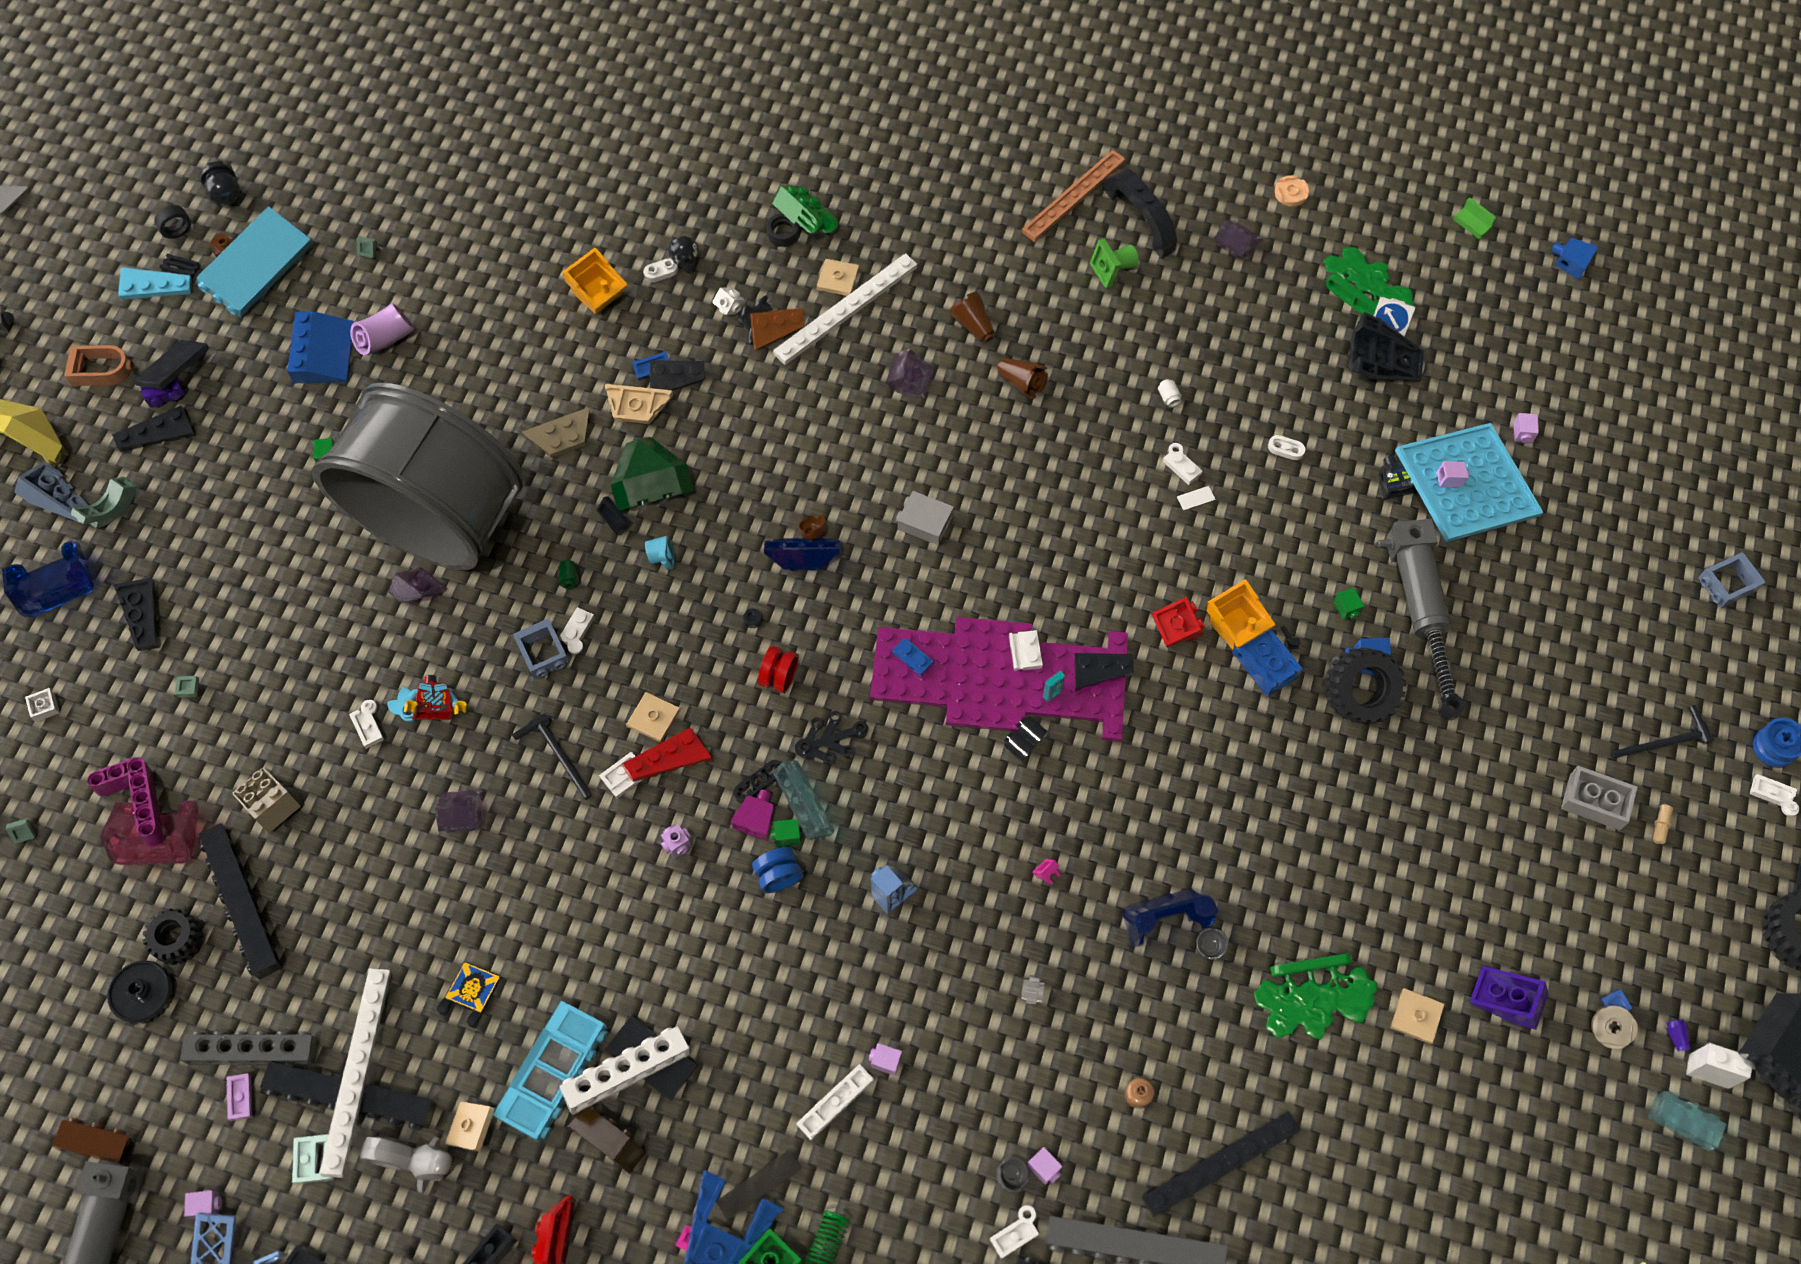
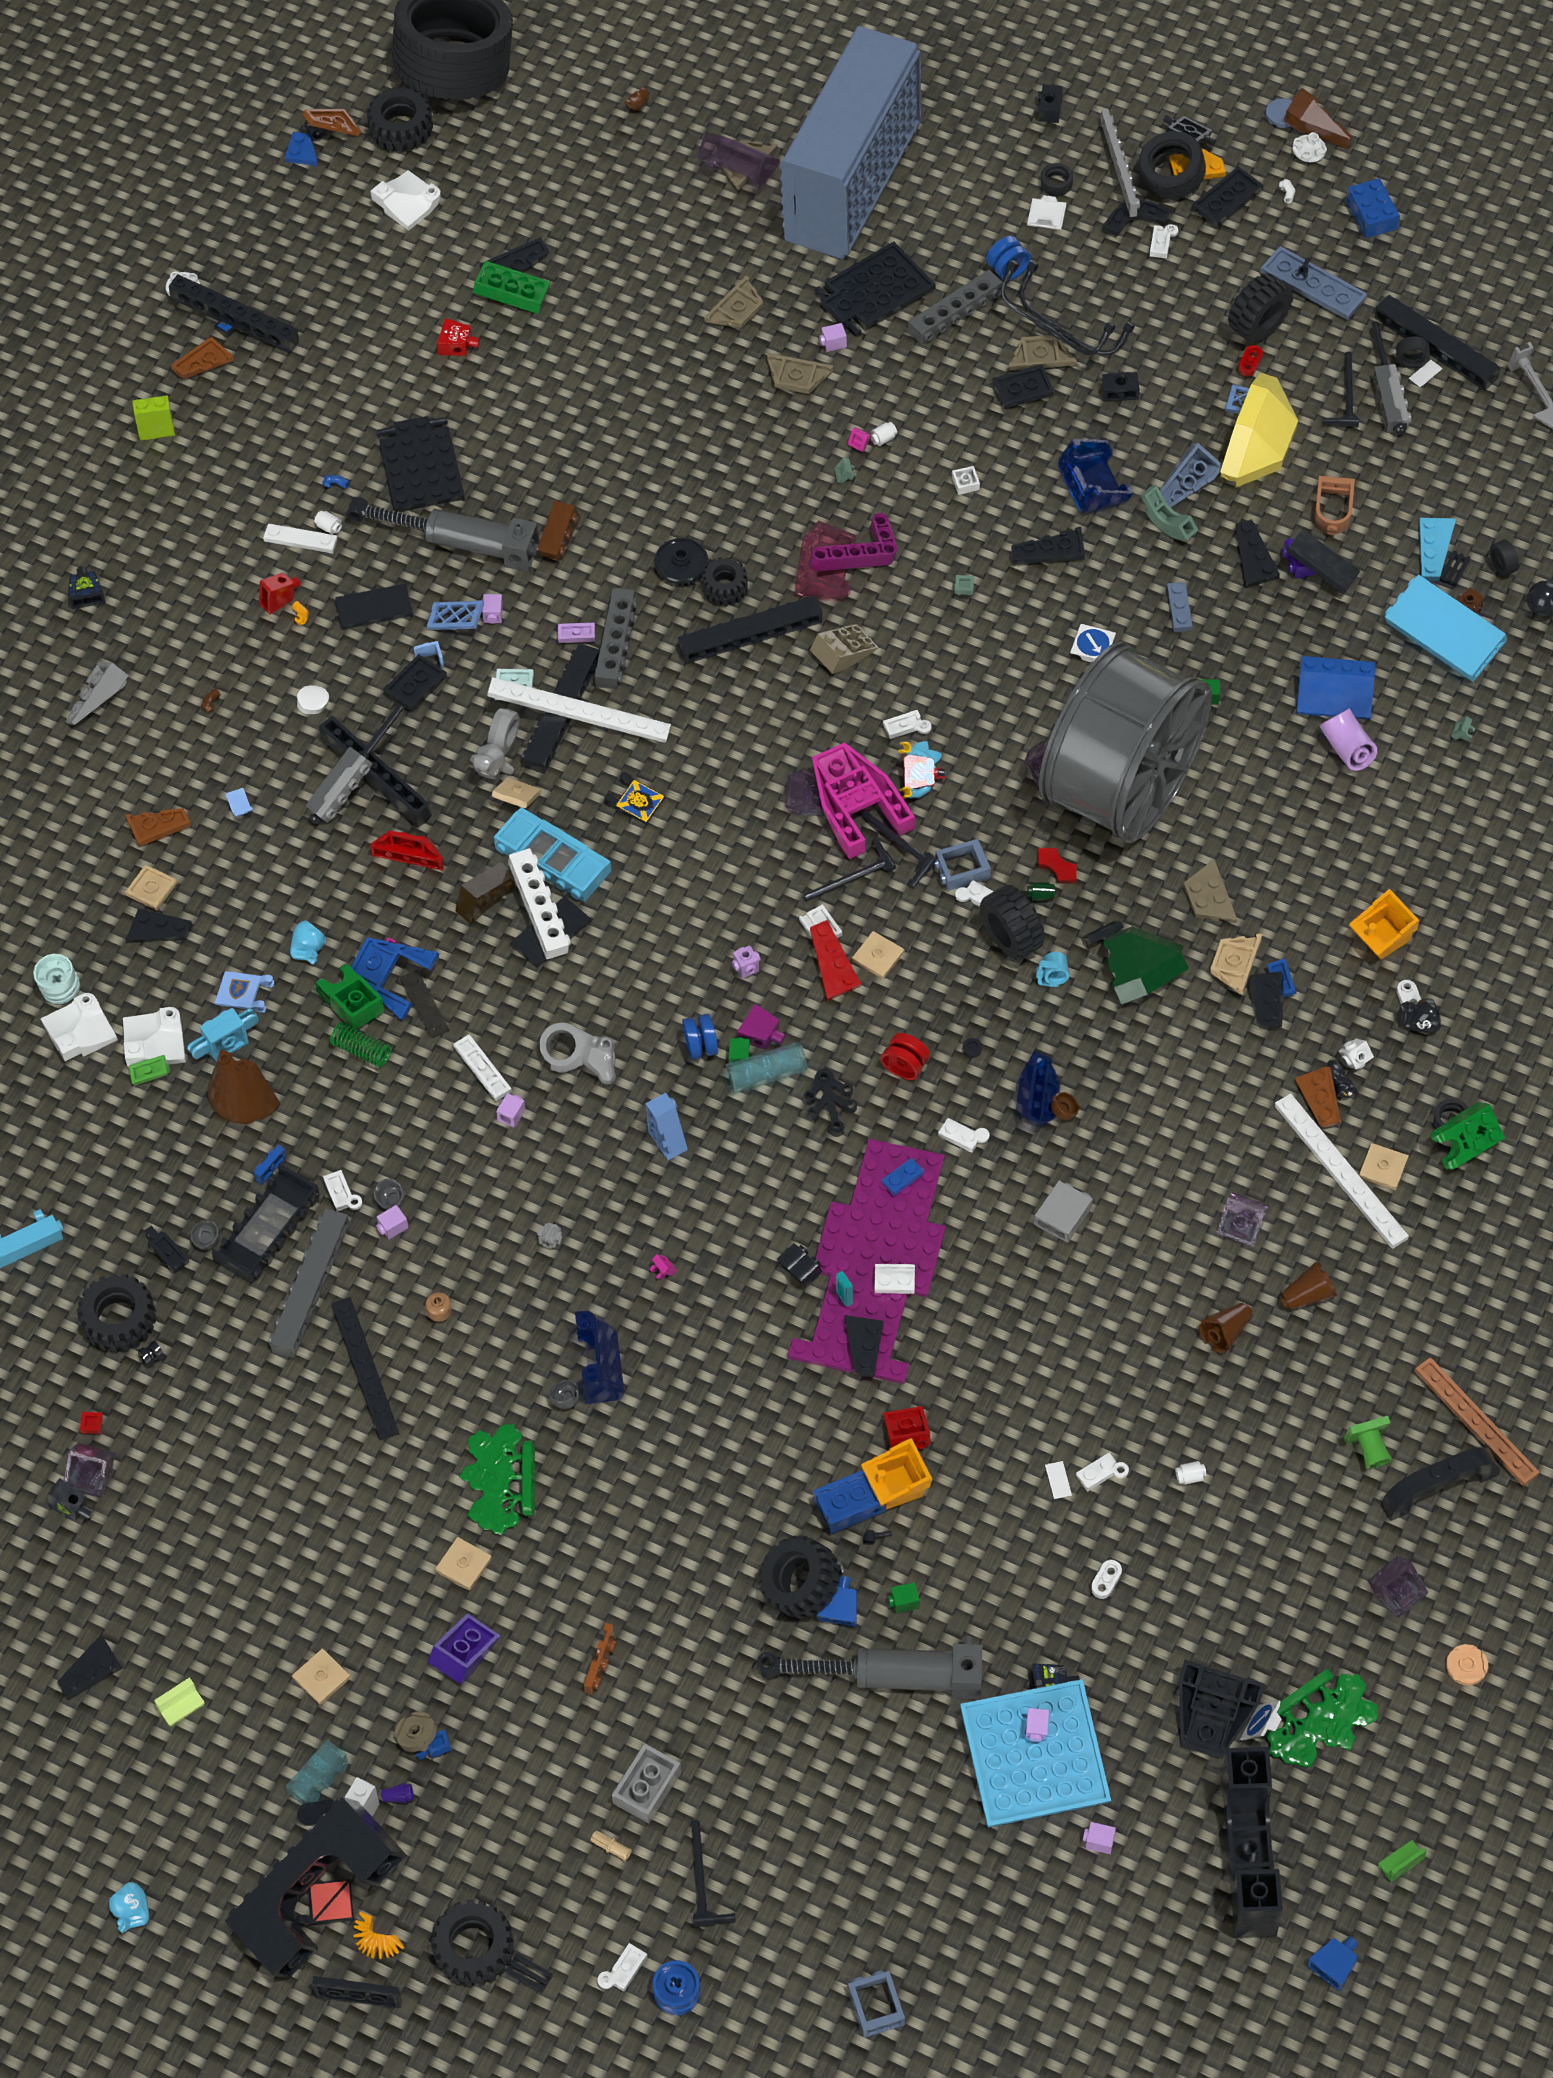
camera: 100 degrees right, 5 degrees down
black beam [734,760,784,803] -> none
none -> tan plate [292,1648,351,1705]
none -> black tile [298,1799,334,1825]
none -> light grey animal [540,1023,616,1084]
none -> dark orange wing [584,1622,617,1695]
none -> dark pink wedge [812,742,915,859]
none -> black bar [862,811,938,888]
none -> white hinge [938,1118,989,1153]
none -> black tyre [980,885,1045,960]
none -> red tile [1038,848,1077,883]
none -> piece [1070,624,1116,663]
none -> sand blue plate [1167,582,1192,632]
none -> black arch [1221,1747,1283,1938]

